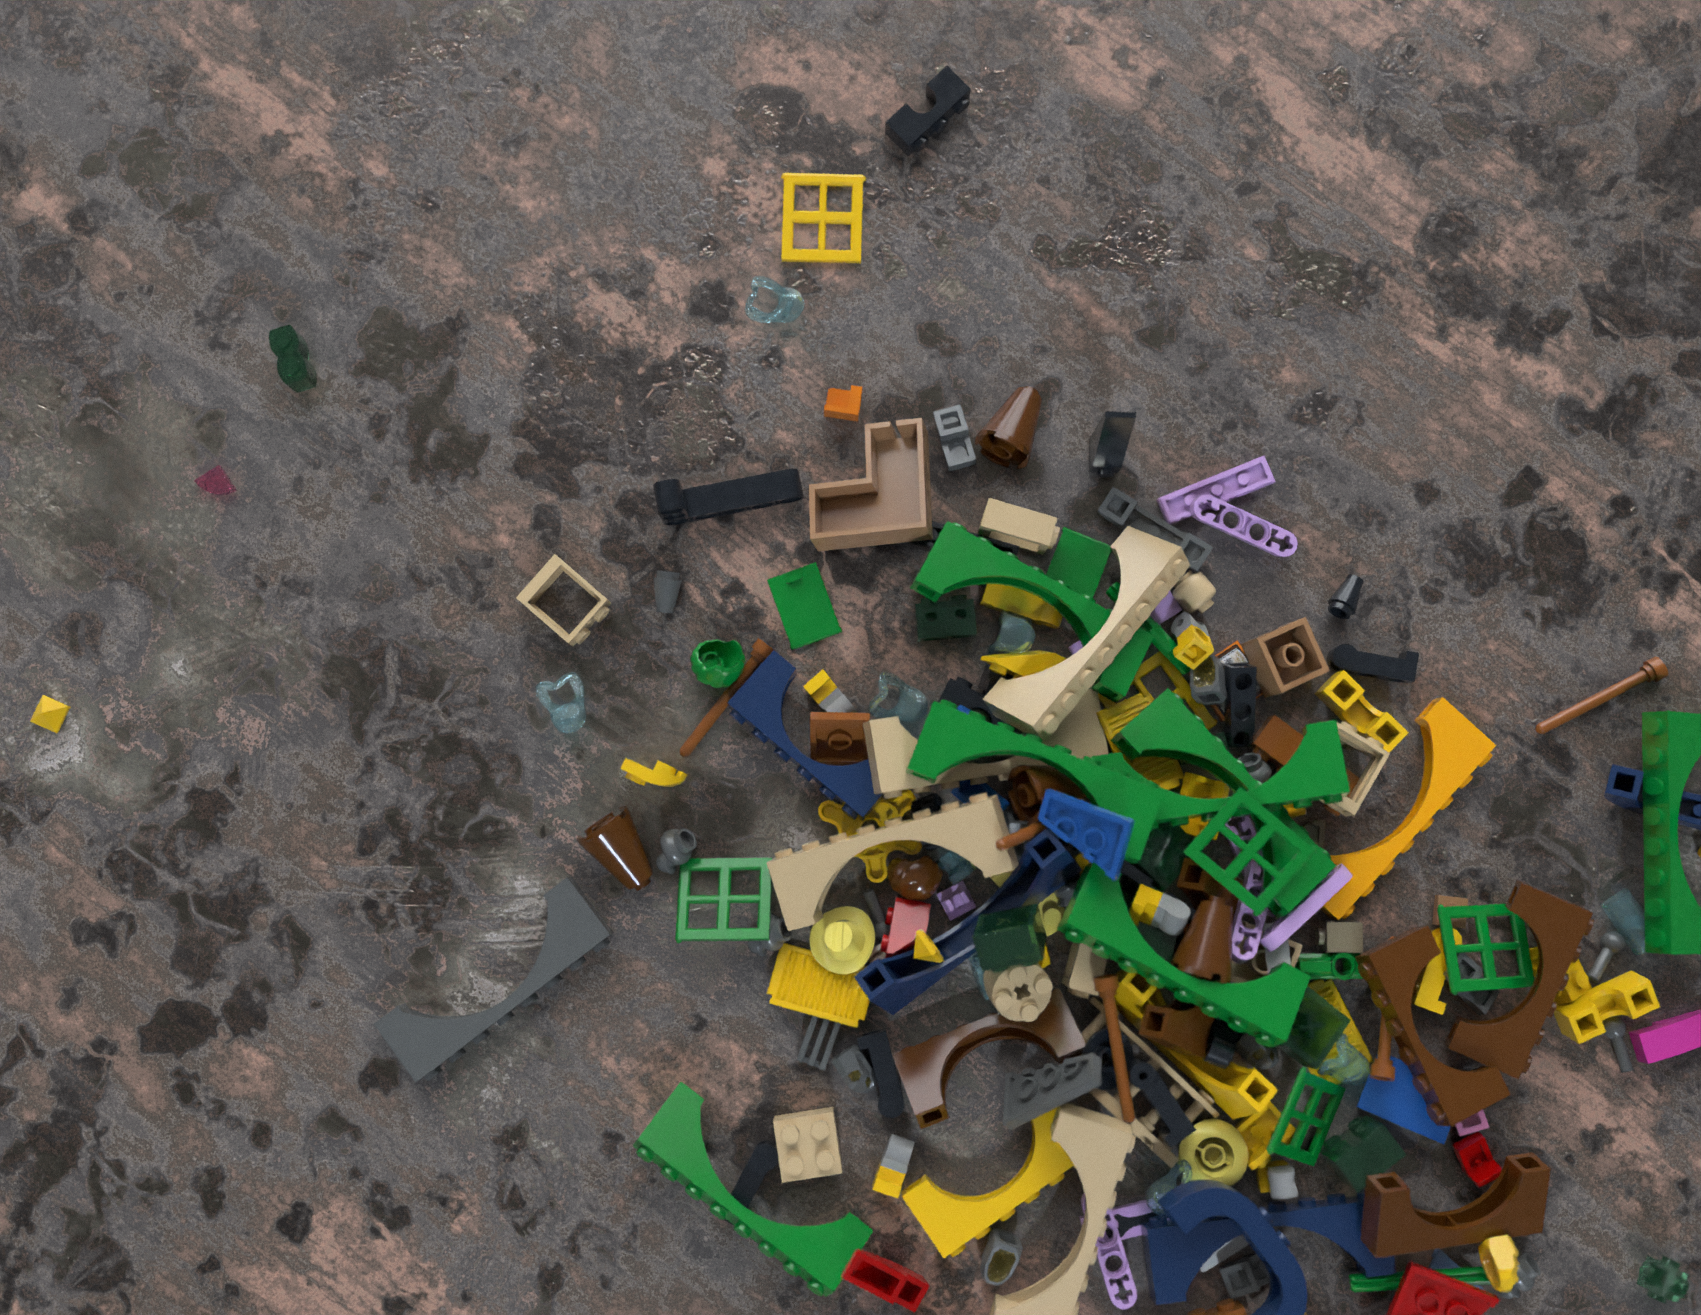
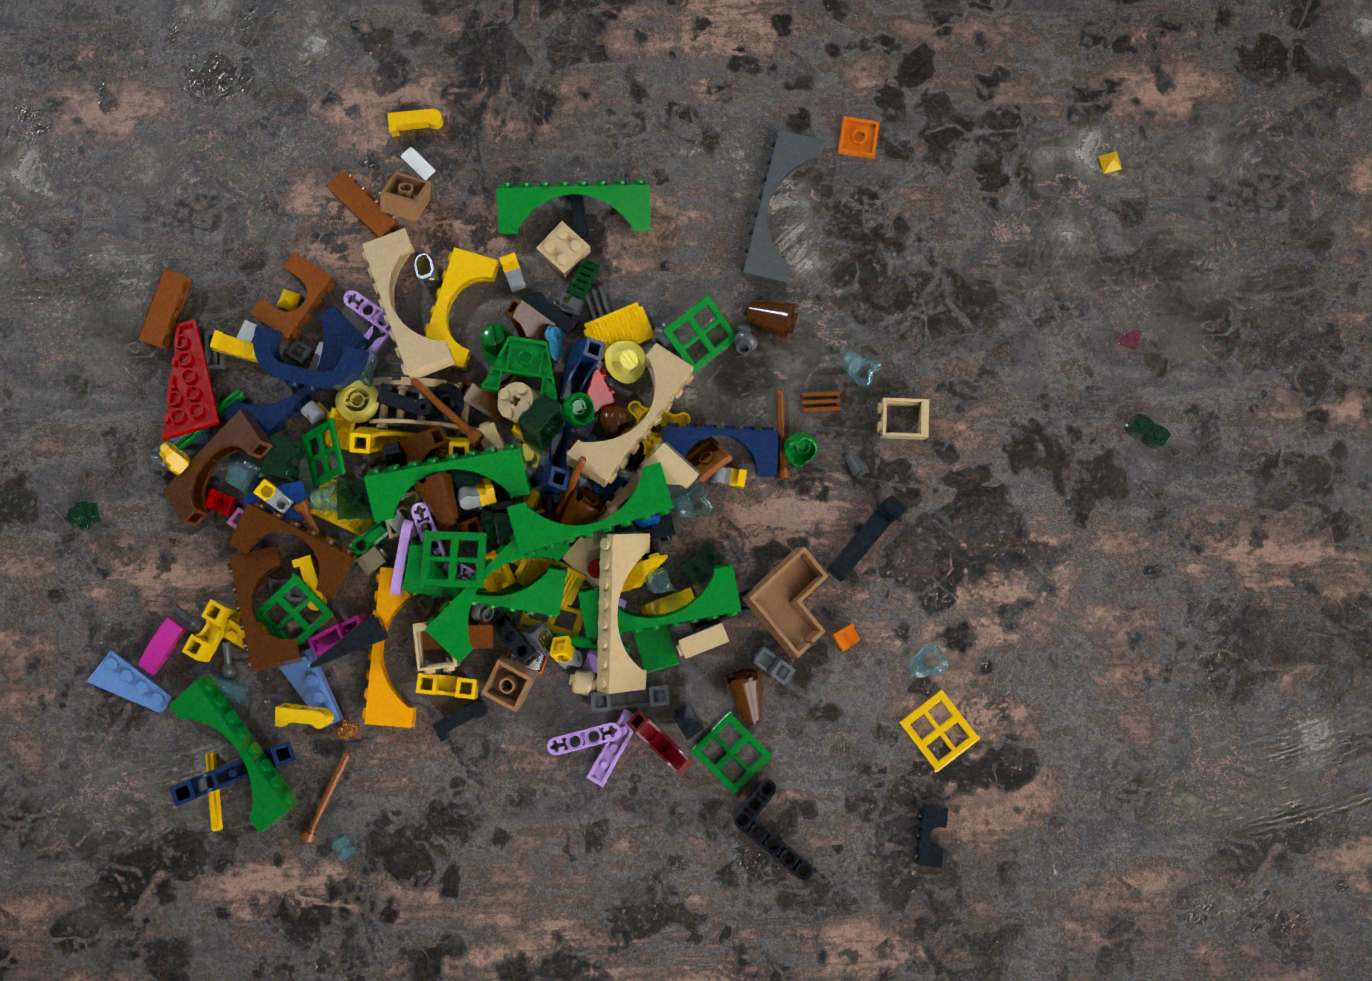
camera: 135 degrees right, 0 degrees up
yellow slope [620,758,688,787] -> none
green container [767,562,842,650] -> none
red slope [841,1248,930,1312] -> none
yellow slope [914,929,944,963] -> none
dark grey wing [1003,1053,1101,1130] -> none
blue wing [1038,789,1135,881] -> none
black cone [1328,574,1364,619] -> none
none -> clear light blue brick [224,460,264,494]
none -> leg [253,479,294,514]
none -> yellow leg [275,703,334,729]
none -> medium blue wing [279,648,344,728]
none -> dark pink slope [307,613,367,656]
none -> black slope [310,614,389,668]
none -> clear light blue wheel [330,834,358,862]
none -> clear orange plant [336,720,360,740]
none -> green piece [480,322,510,365]
none -> green wing [481,336,557,402]
none -> dark azure plate [545,325,565,361]
none -> green hair [562,392,596,427]
none -> dark green slope [566,259,600,300]
none -> red tile [588,558,600,578]
none -> dark red arch [626,709,693,777]
none -> green window [690,711,772,795]
none -> black beam [733,778,813,880]
none -> dark orange tile [801,391,841,413]
none -> orange tile [837,116,880,159]

